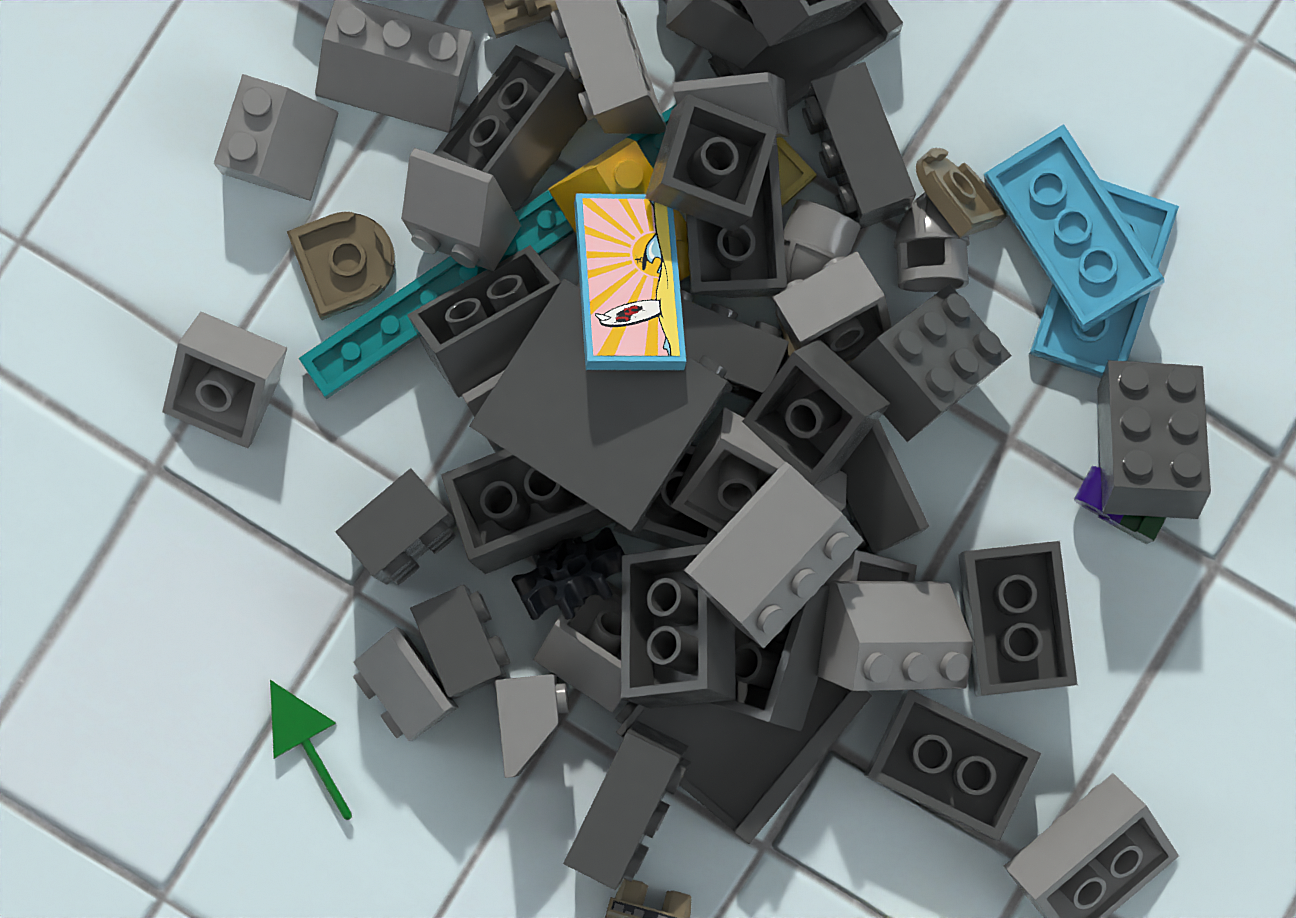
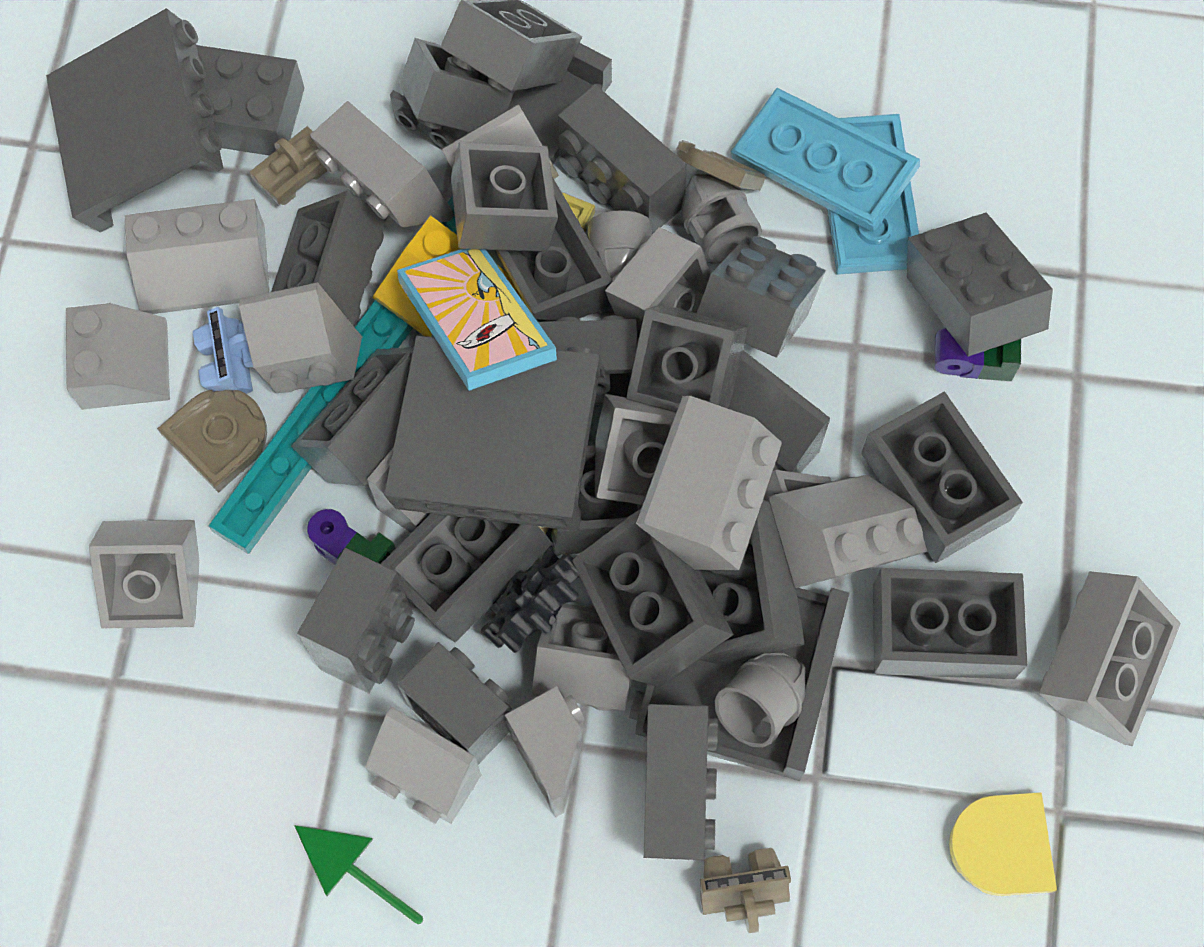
camera: 25 degrees left, 15 degrees down
none -> light blue hips [193,307,253,394]
none -> dark purple leg [307,509,396,565]
none -> light grey helmet [715,653,806,748]

